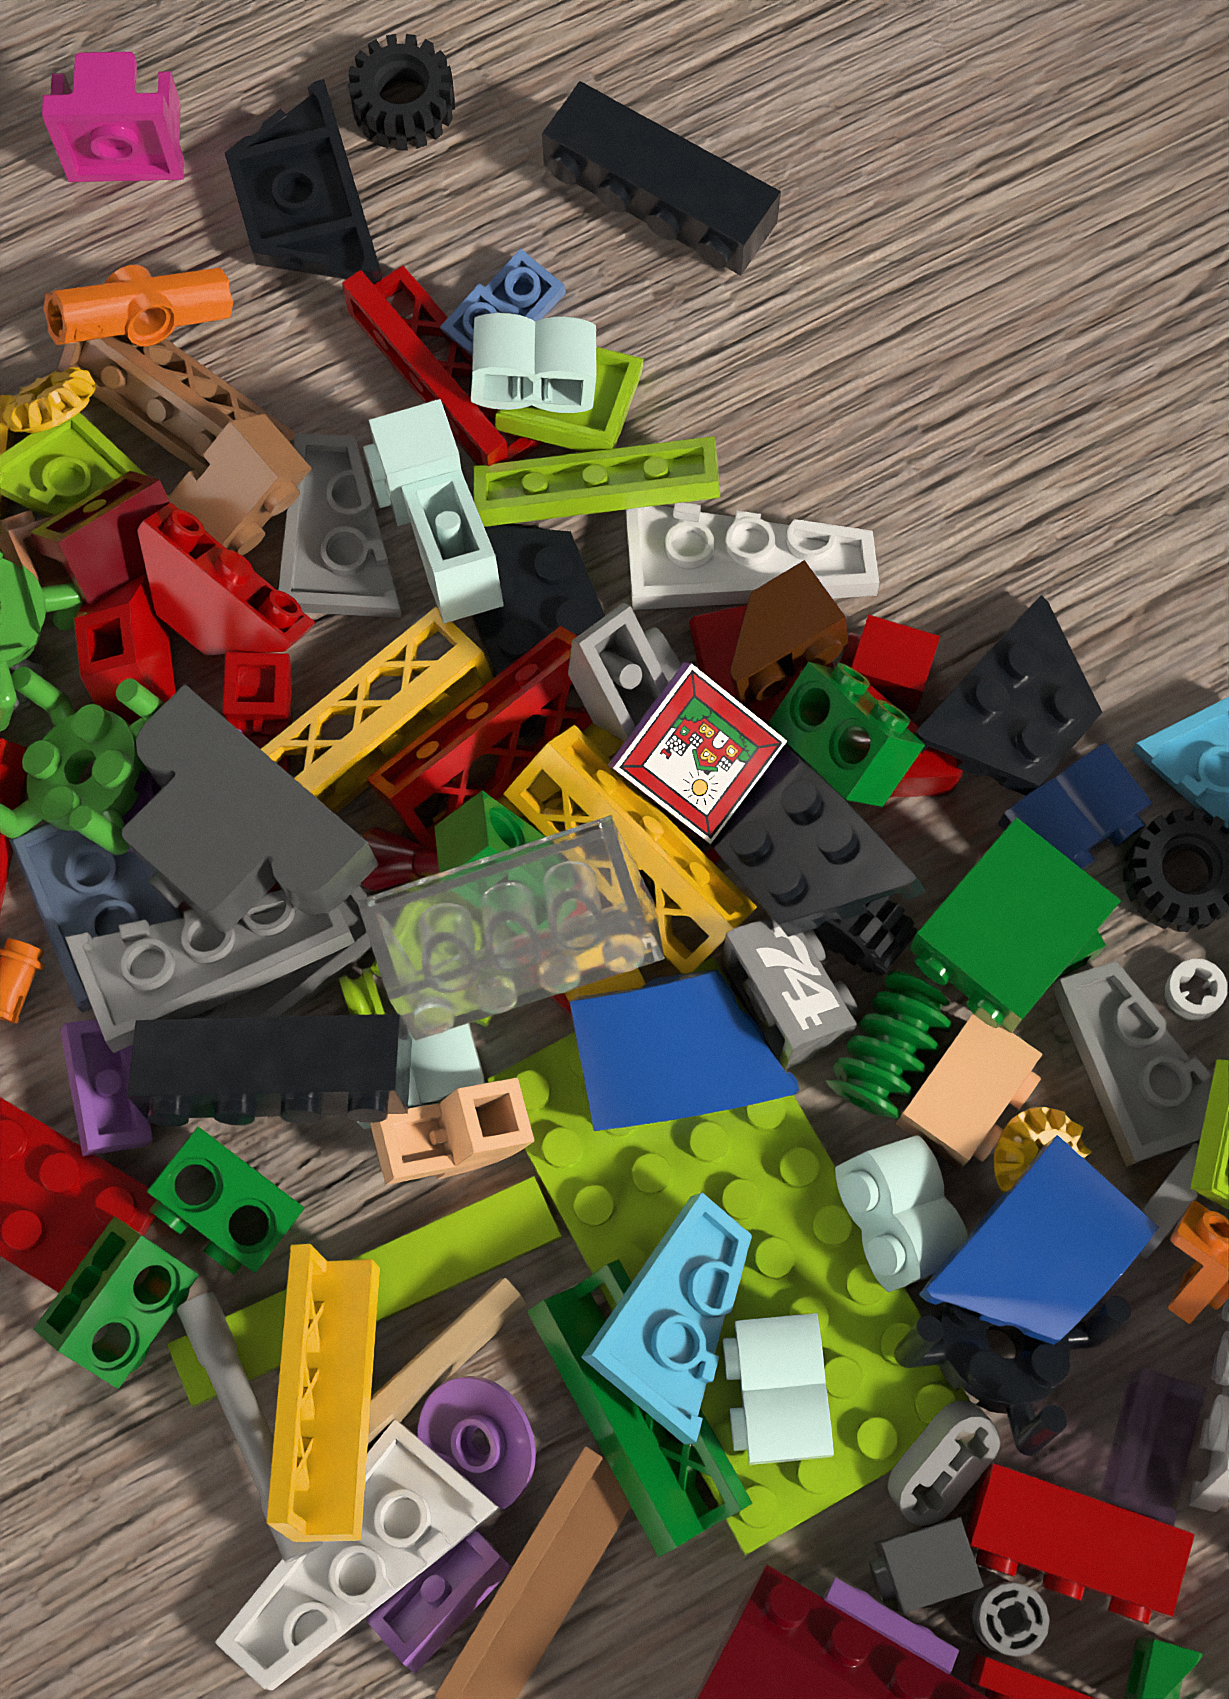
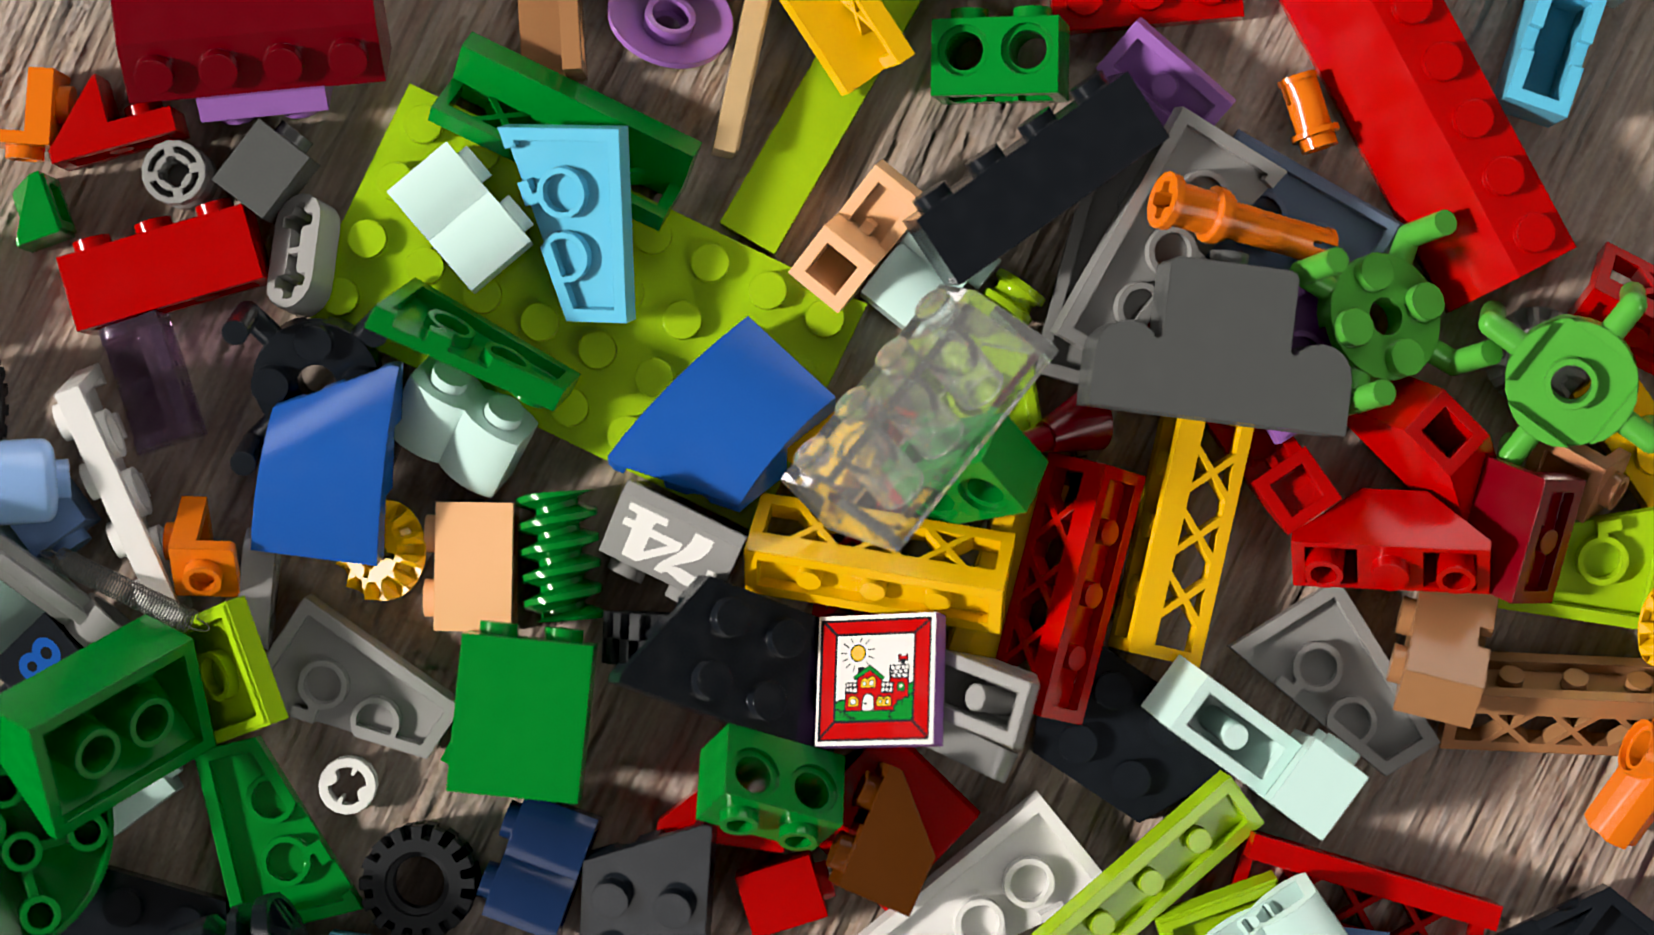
camera: 140 degrees right, 15 degrees up
none -> green wing [364,277,581,411]
none -> orange pin [1147,171,1339,260]

